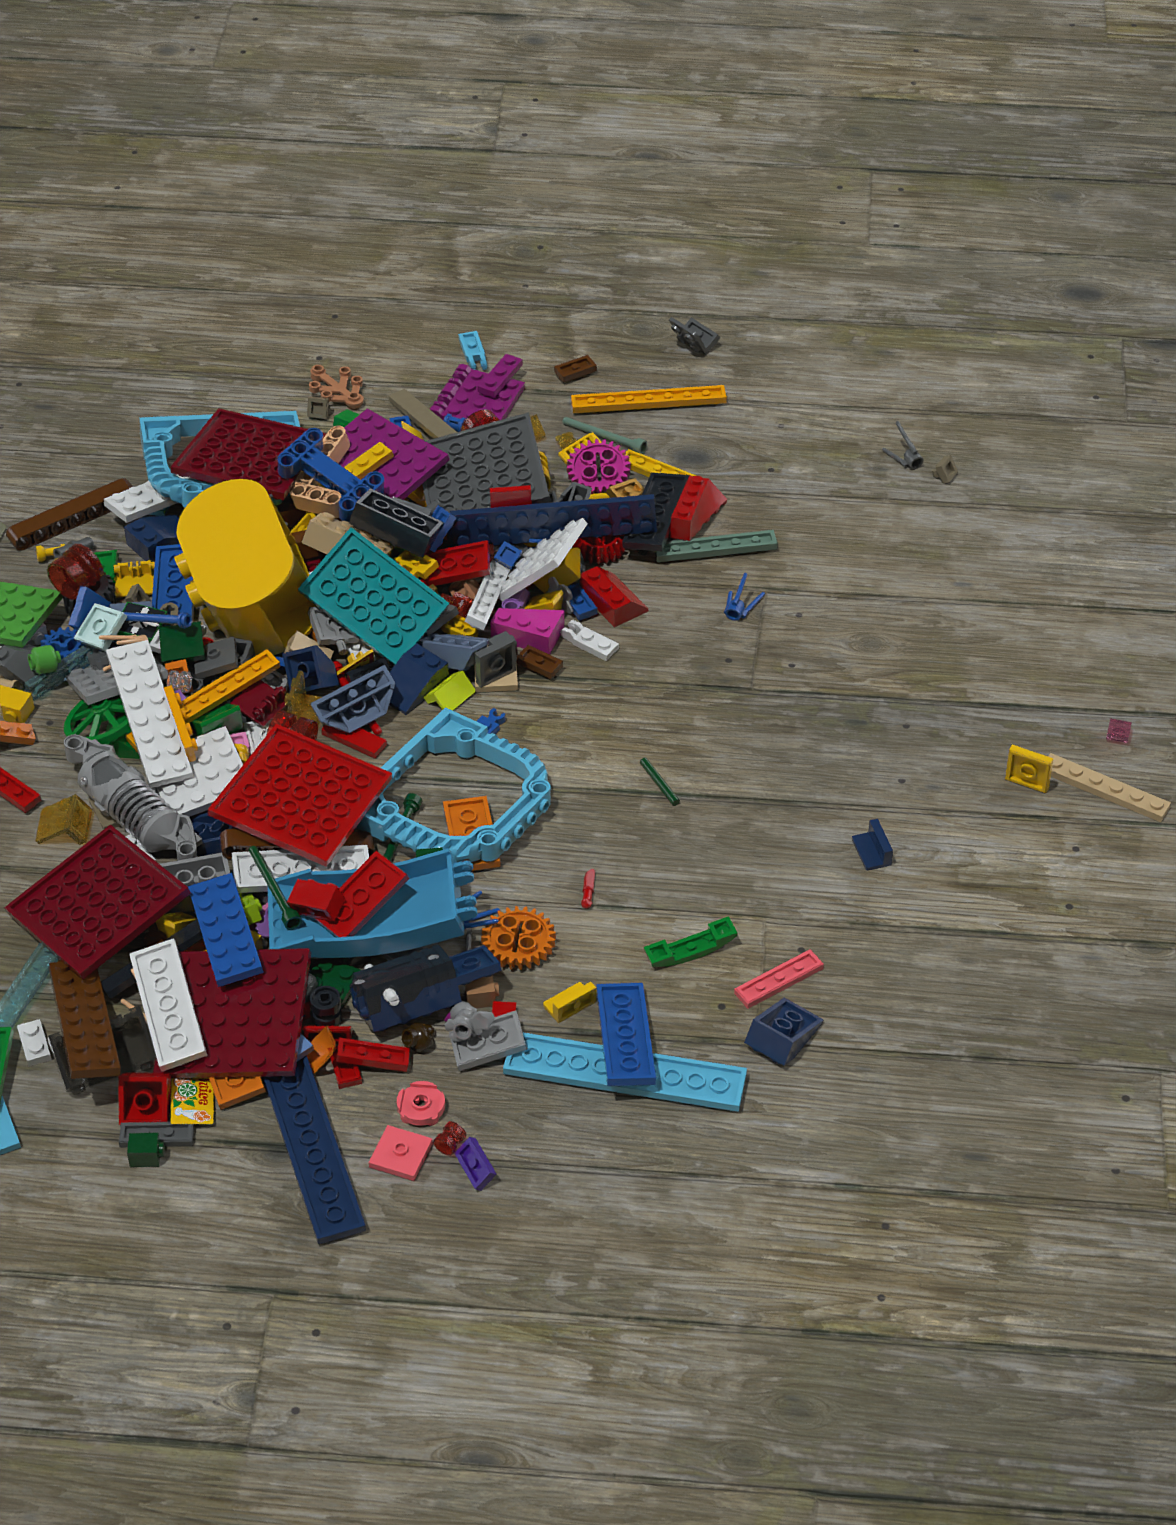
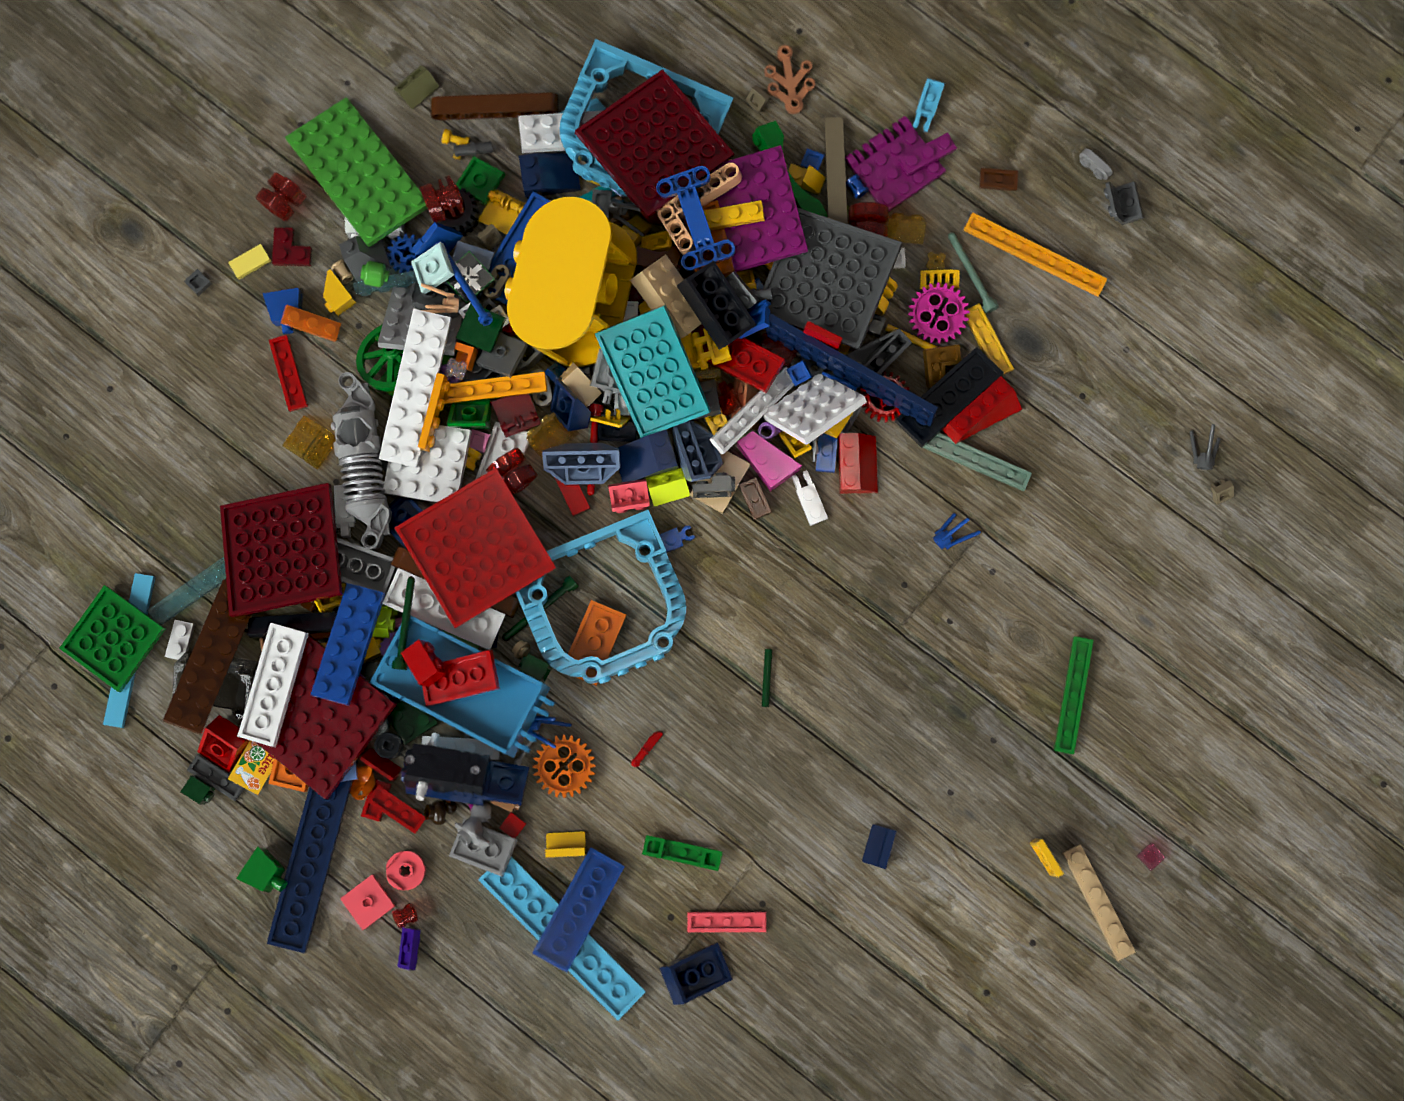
camera: 35 degrees right, 35 degrees up
none -> green torso [236,847,287,893]
none -> coral bracket [608,479,650,513]
none -> green plate [1054,636,1094,755]
none -> light grey plate [1079,148,1112,180]

